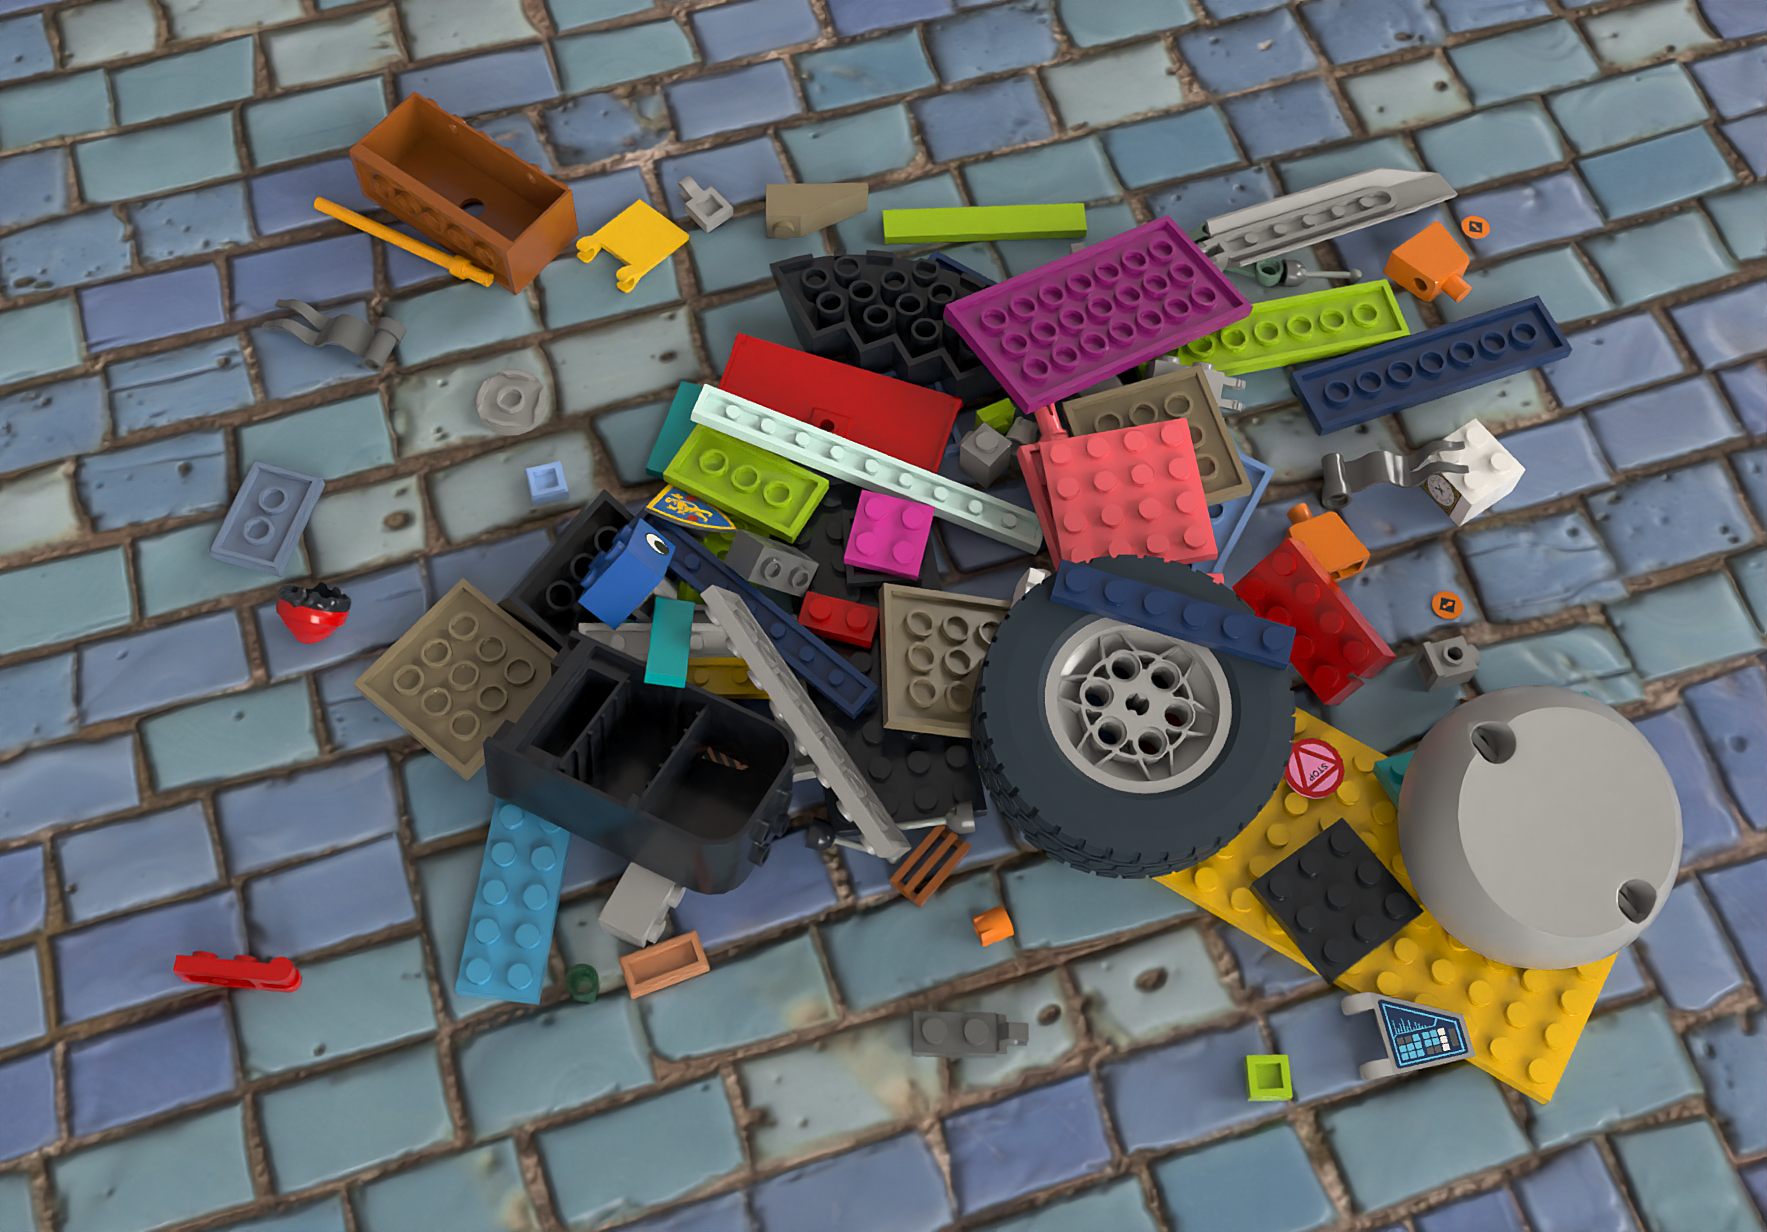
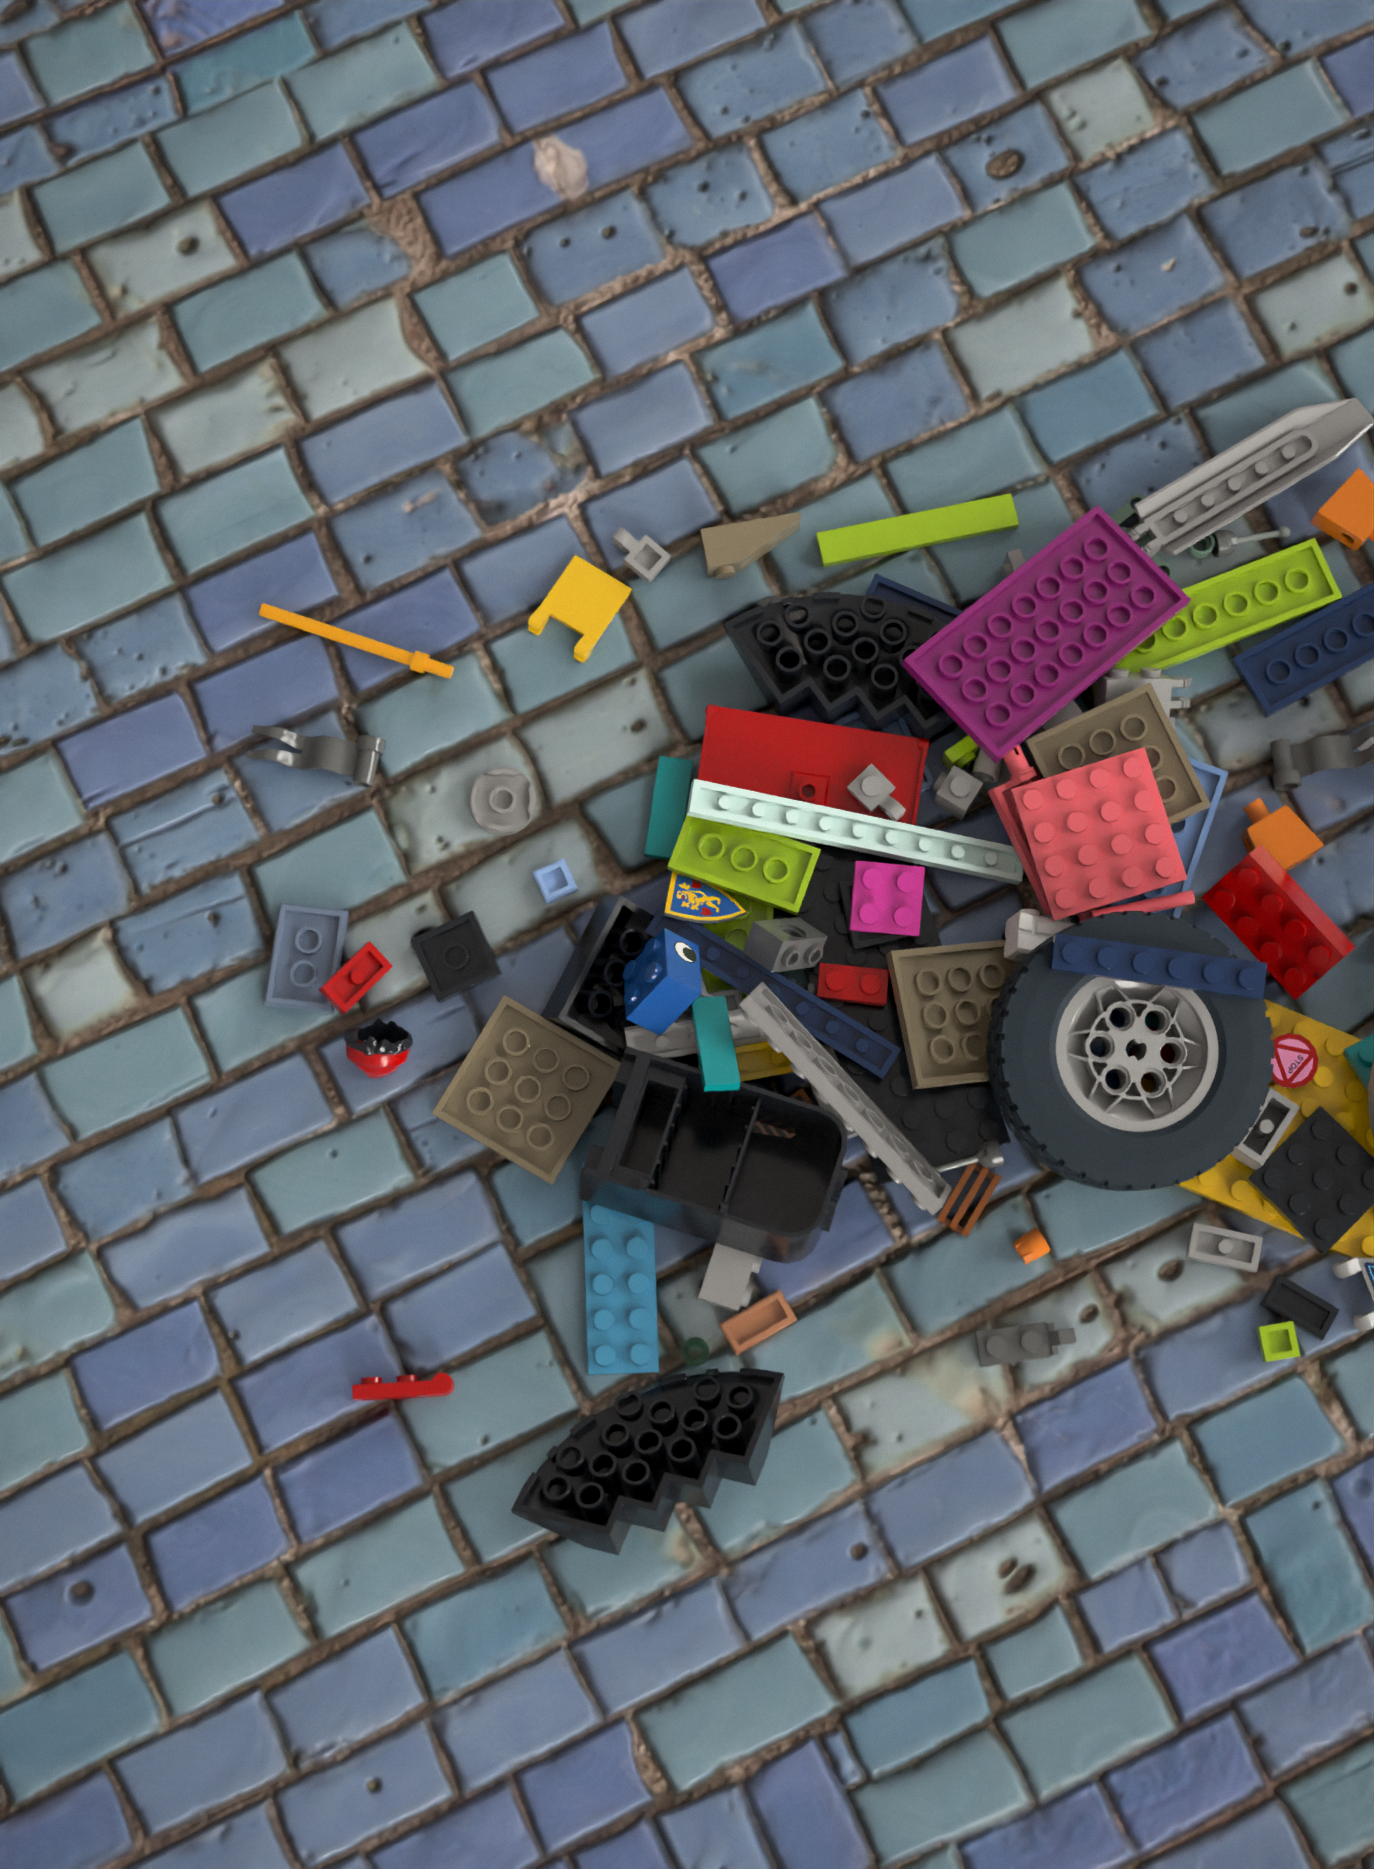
camera: 10 degrees left, 15 degrees up
dark orange piece [348,91,579,295] -> none
black hinge [805,817,902,864] -> none
none -> red plate [318,941,393,1015]
none -> black plate [410,910,502,1003]
none -> black brick [511,1368,785,1555]
none -> light grey plate [847,763,906,822]
none -> light grey plate [1185,1222,1263,1273]
none -> light grey brick [1230,1088,1300,1171]
none -> black tile [1259,1273,1340,1341]

